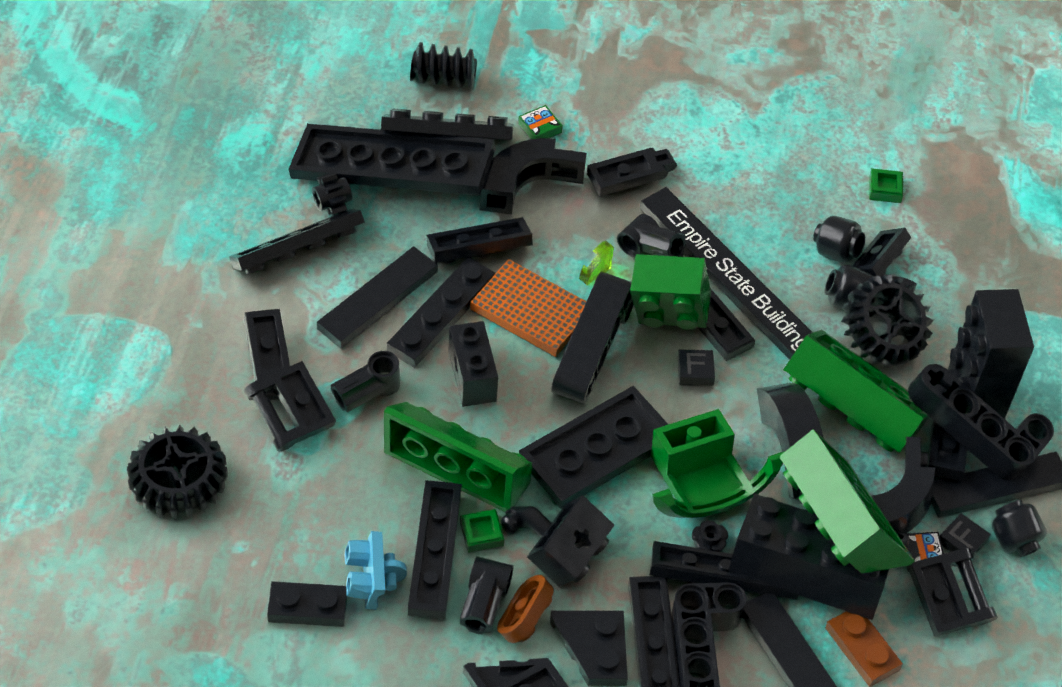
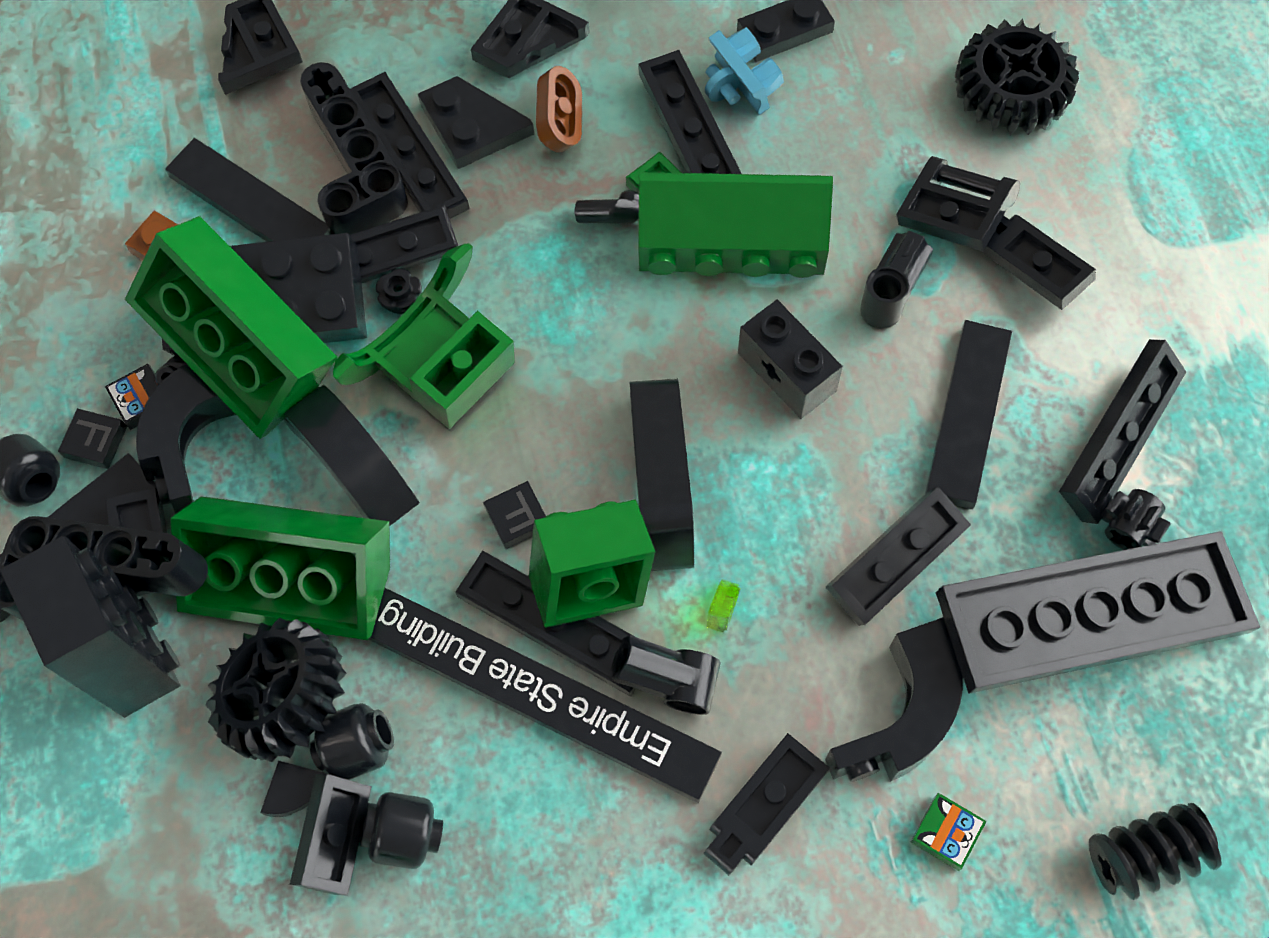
camera: 160 degrees right, 15 degrees up
black plate [381,108,514,140] -> none
black plate [387,257,495,368] -> none
black piece [460,556,514,635] -> none
orange tile [470,259,586,357] -> none
black plate [519,385,669,509] -> none
black brick [527,495,614,587] -> none
black plate [908,548,998,637] -> none

